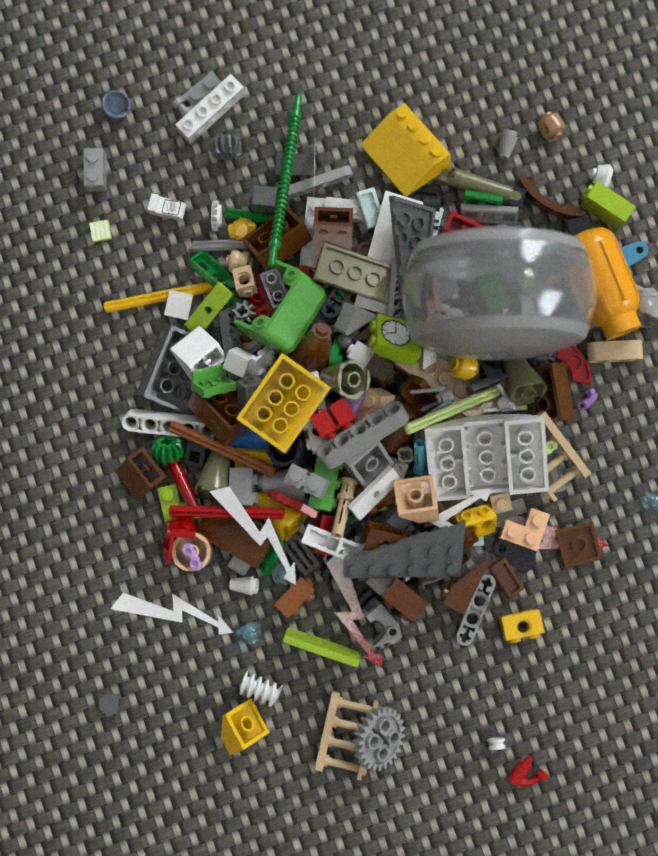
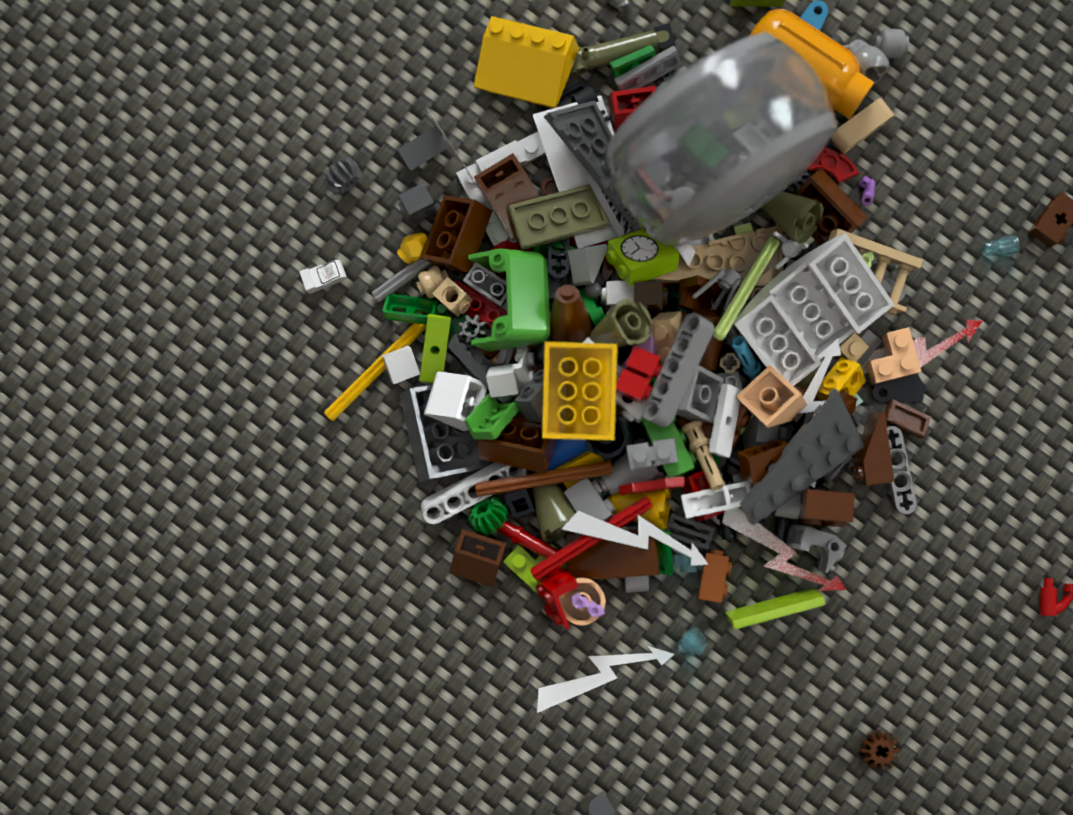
camera: 30 degrees left, 0 degrees up
light grey brick [84,148,107,192] -> none
yellowish green tile [89,220,112,243] -> none
sand blue hair [102,90,131,119] -> none
light grey plate [172,71,221,117] -> none
white brick [175,74,245,145] -> none
white gear [211,200,222,231] -> none
yellow slope [221,698,270,755] -> none
green axle [225,207,274,224] -> none
white cone [229,576,259,595] -> none
white piece [240,670,283,707] -> none
green hose [268,95,302,267] -> none
light grey beam [287,166,353,199] -> none
tan fence [315,690,378,781] -> none
light grey gear [353,706,405,771] -> none
light aqua plate [355,187,381,230] -> none
yellow head [449,357,479,381] -> none
black slope [466,363,508,395] -> none
white bush [487,737,506,750] -> none
yellow brick [499,609,545,643] -> none
reddish brown slope [516,174,587,220] -> none
reddish brown plate [554,521,603,568] -> none
black brick [562,215,593,236] -> none
none -> reddish brown gear [859,730,900,771]

